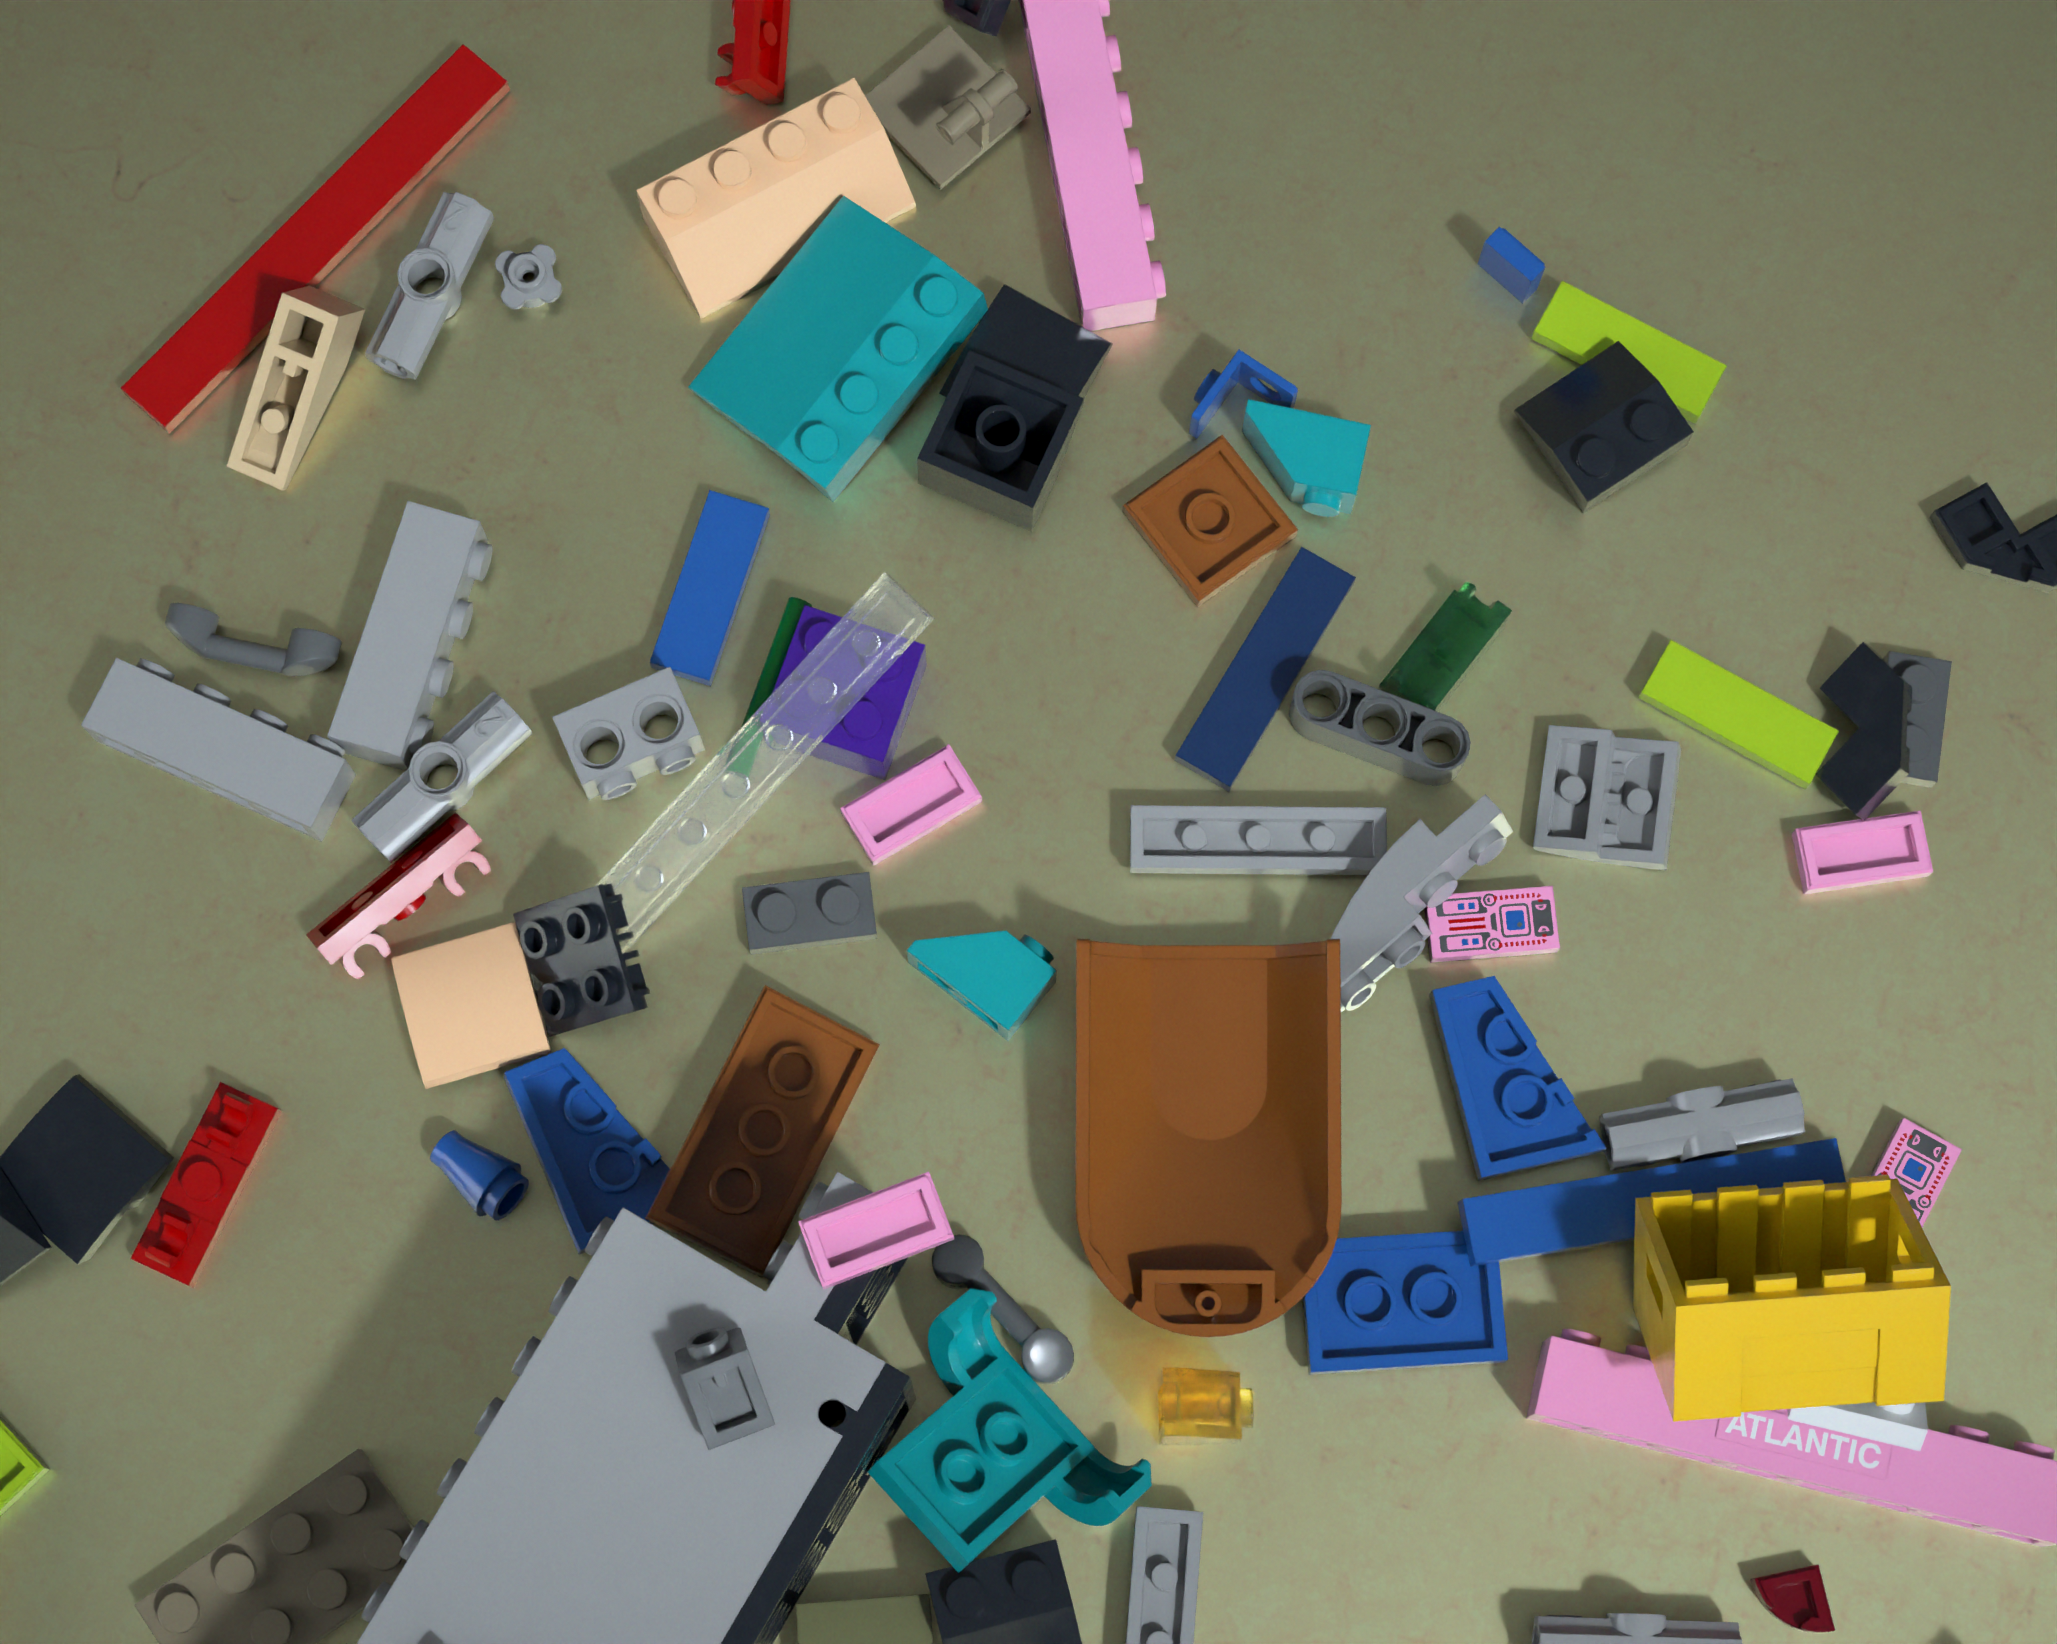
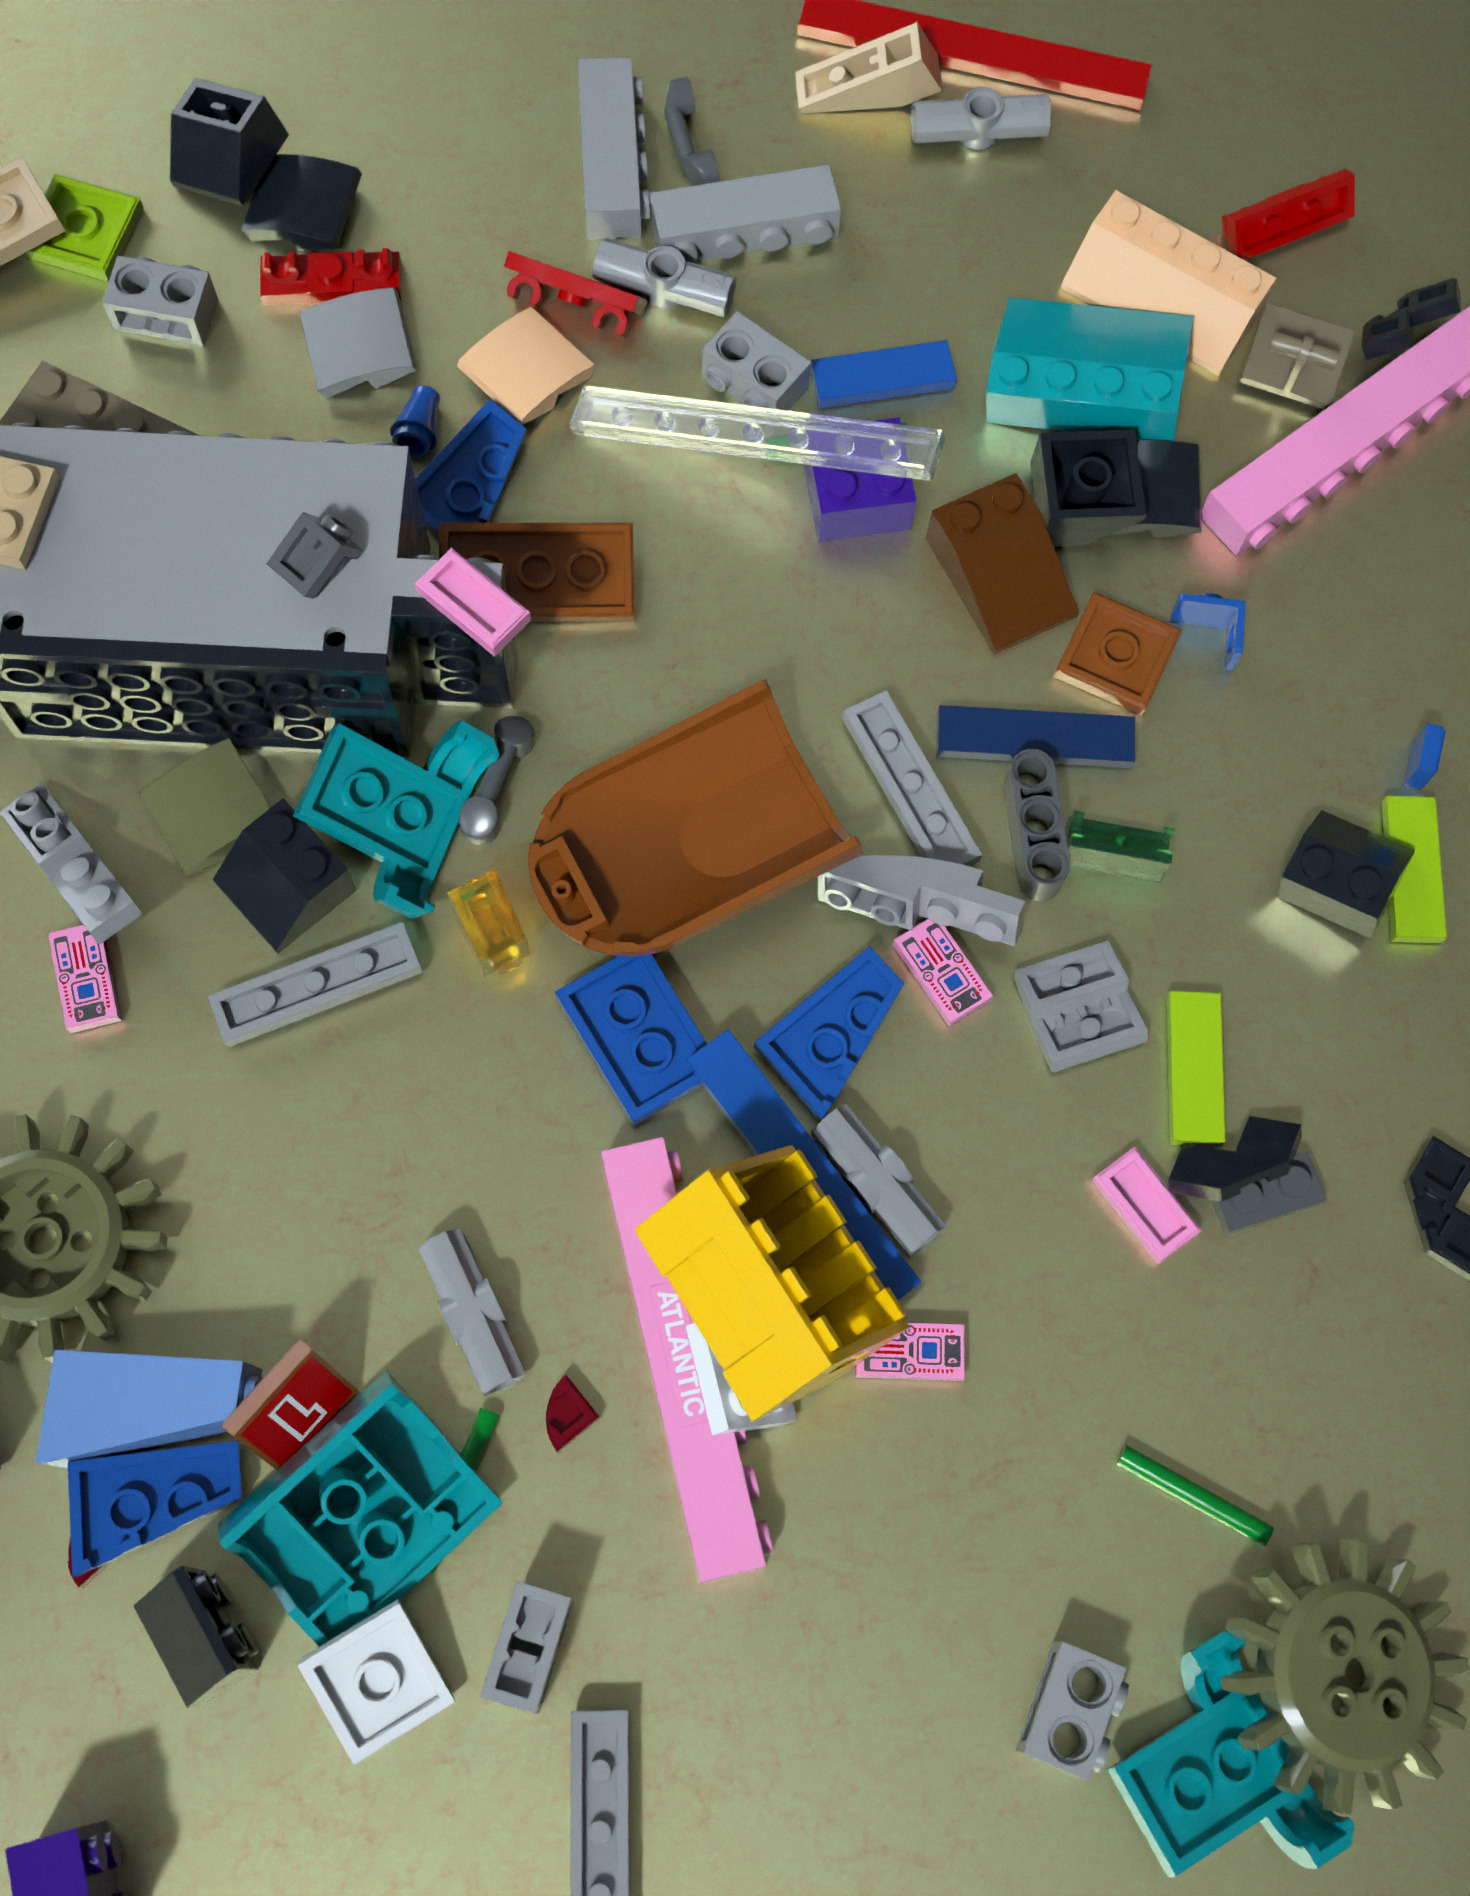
camera: 60 degrees right, 5 degrees down
light grey plate [495,244,562,309] -> none
black hinge [513,883,650,1037] -> none
dark grey plate [742,872,877,955] -> none
bright pink tile [840,744,982,866] -> none
teal slope [907,931,1057,1041] -> none
teal slope [1242,399,1371,517] -> none
none -> light grey brick [102,256,218,346]
none -> light grey slope [300,288,417,399]
none -> reddish brown slope [926,473,1079,655]

